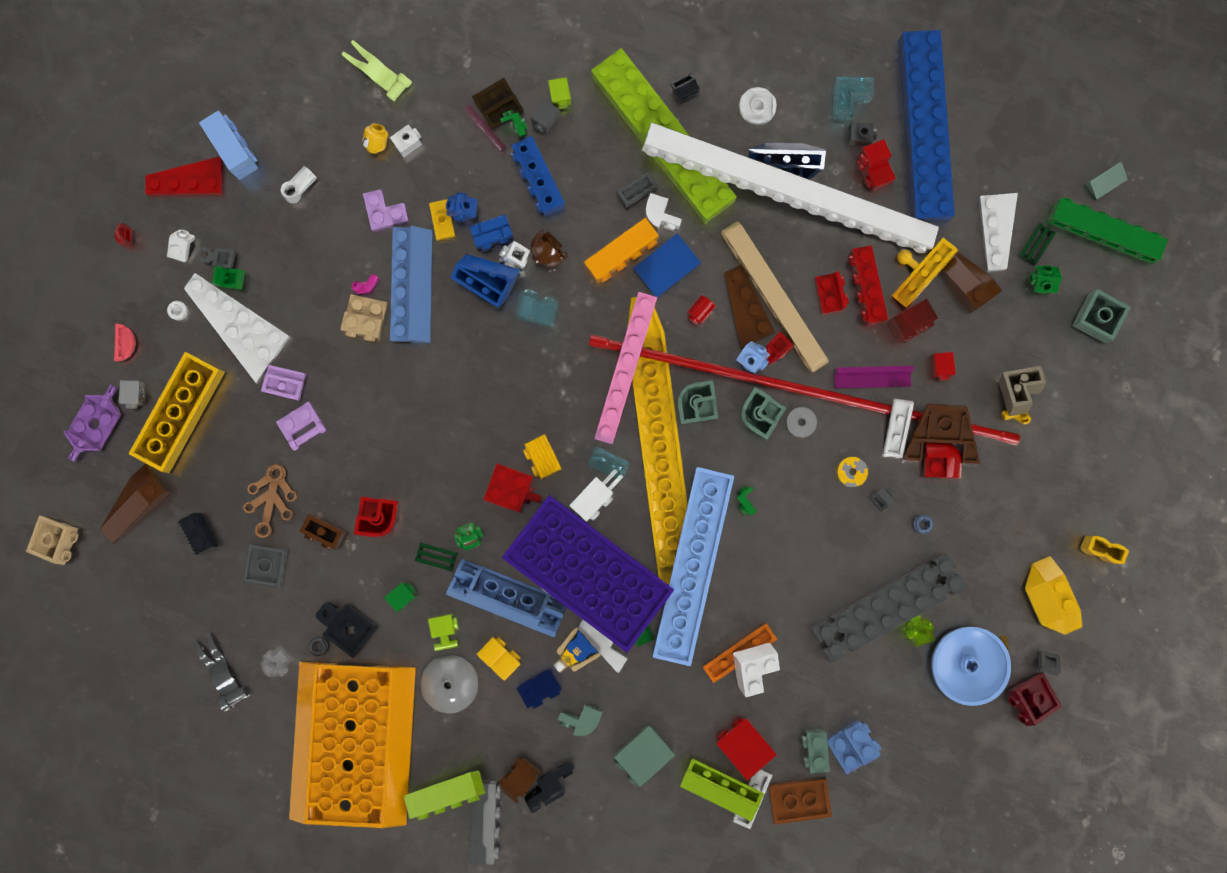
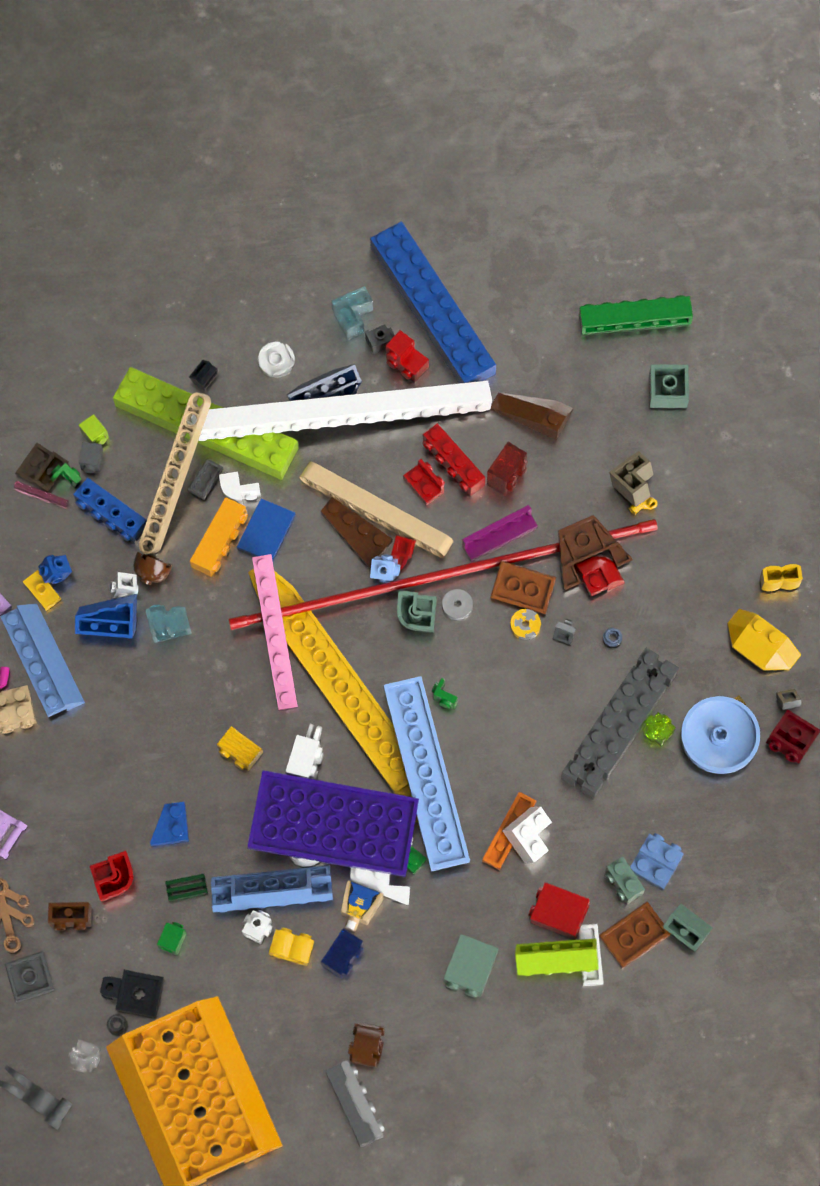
camera: 25 degrees left, 15 degrees down
lime brick [404,770,486,821] -> none
light grey dish [420,655,479,713] -> none
lime brick [428,614,459,651] -> none
green head [454,522,484,551] -> none
blue brick [469,214,514,252] -> none
red hinge [483,463,542,513] -> none
black plate [524,759,575,814] -> none
sand green brick [558,703,603,736] -> none
clear light blue bracket [588,446,630,481] -> none
sand green brick [678,380,719,424] -> none
red brick [687,295,716,325] -> none
white tile [883,398,914,458] -> none
yellow plate [892,238,958,309] -> none
red brick [930,352,956,381] -> none
white wing [978,193,1018,272] -> none
dark green tile [1019,223,1056,265] -> none
green brick [1029,265,1062,294] -> none
sand green slope [1086,161,1128,200] -> none
none -> tan beam [139,393,211,554]
none -> blue wing [150,802,189,847]
none -> white brick [242,910,273,944]
none -> dark orange tile [490,561,557,614]
none -> sand green brick [663,904,713,951]

